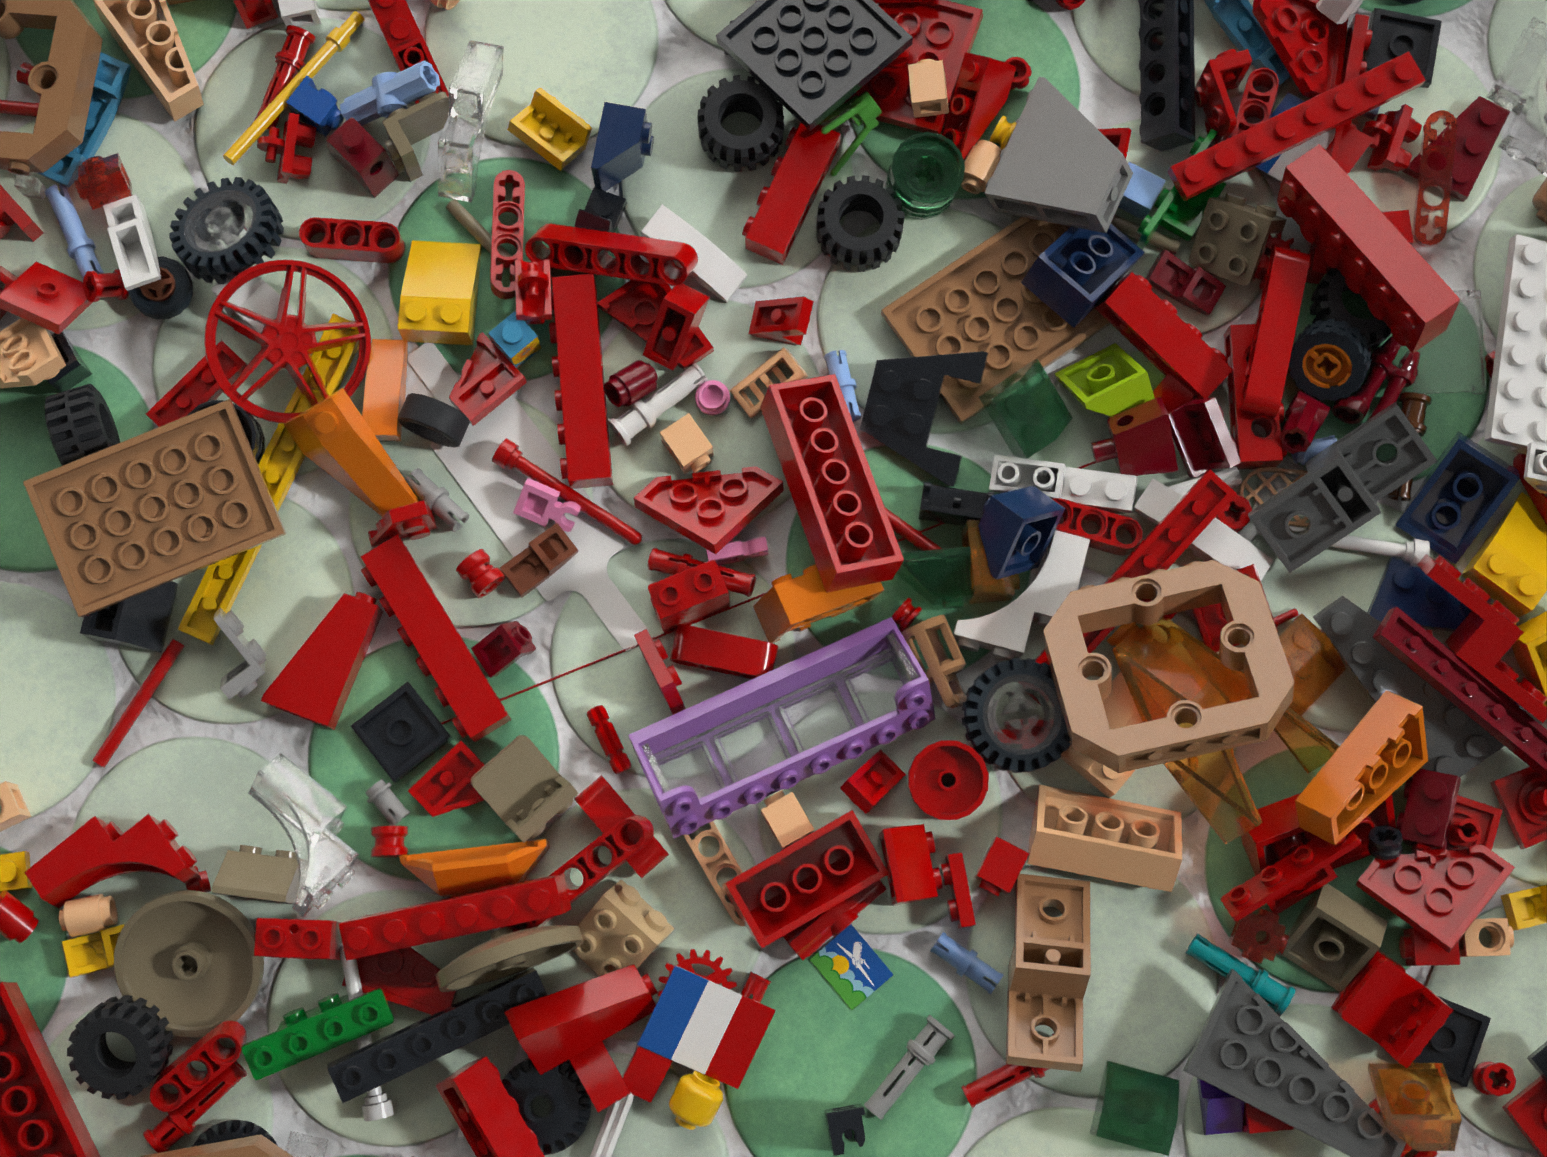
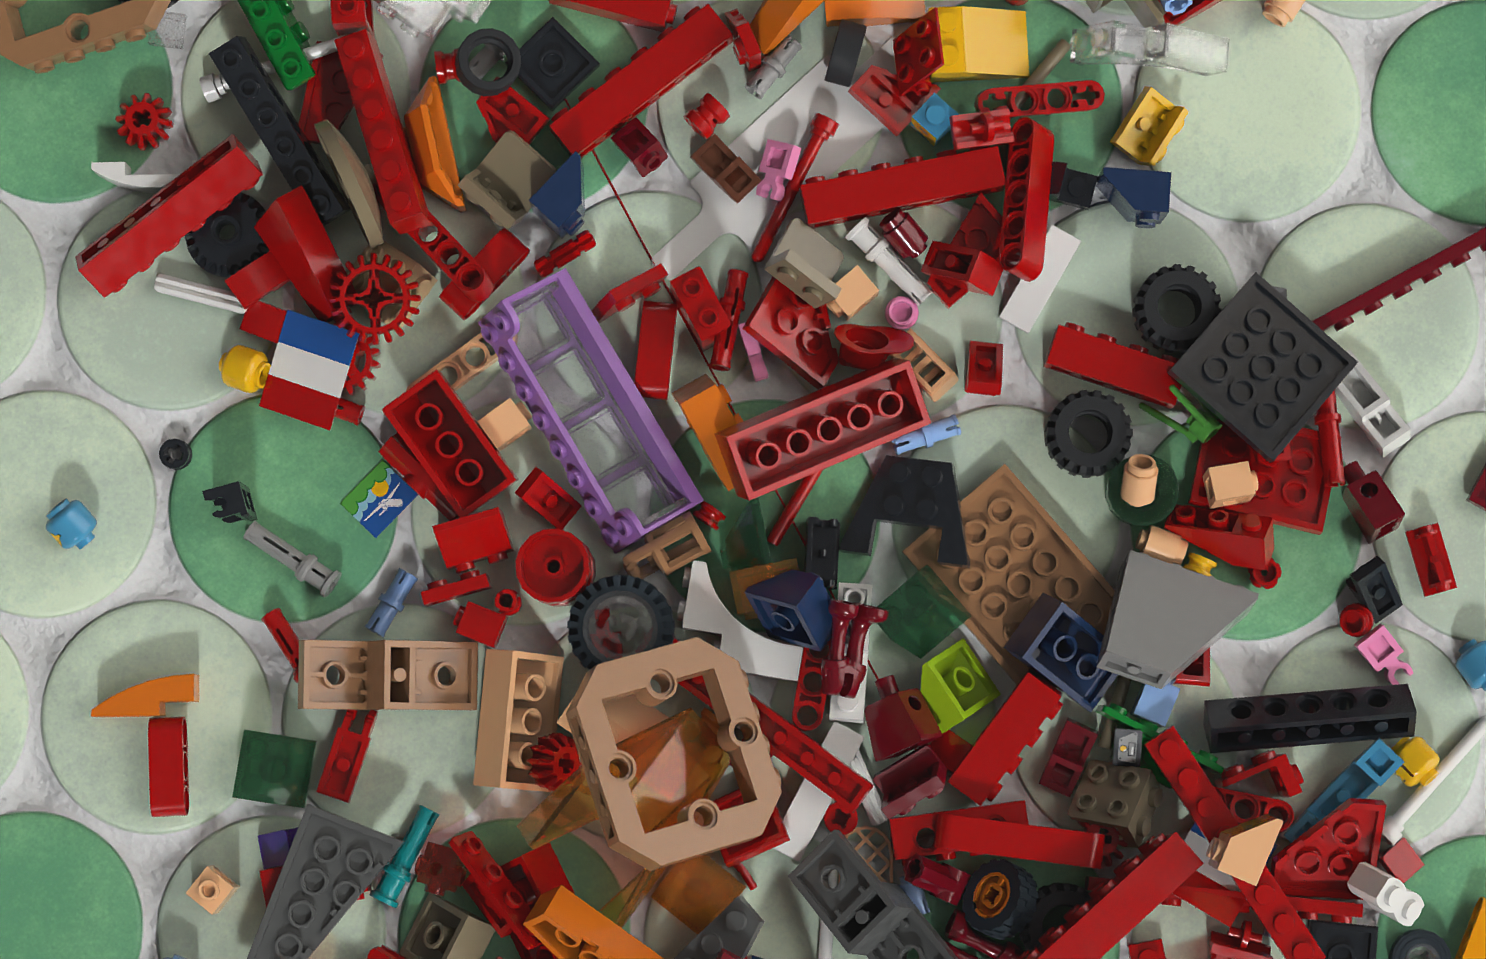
camera: 85 degrees right, 5 degrees up
none -> red hinge [316,710,378,803]
none -> red gear [328,253,421,345]
none -> black tyre [455,28,521,96]
none -> red pin [495,589,522,616]
none -> red gear [526,733,582,792]
none -> dark blue slope [529,151,585,239]
none -> dark tan bracket [764,218,844,308]
none -> dark red piece [821,599,889,699]
none -> red piece [834,324,914,370]
none -> red hinge [893,7,944,97]
none -> black sticker [1113,729,1143,767]
none -> light nougat brick [1120,454,1158,507]
none -> light nougat slope [1206,814,1284,886]

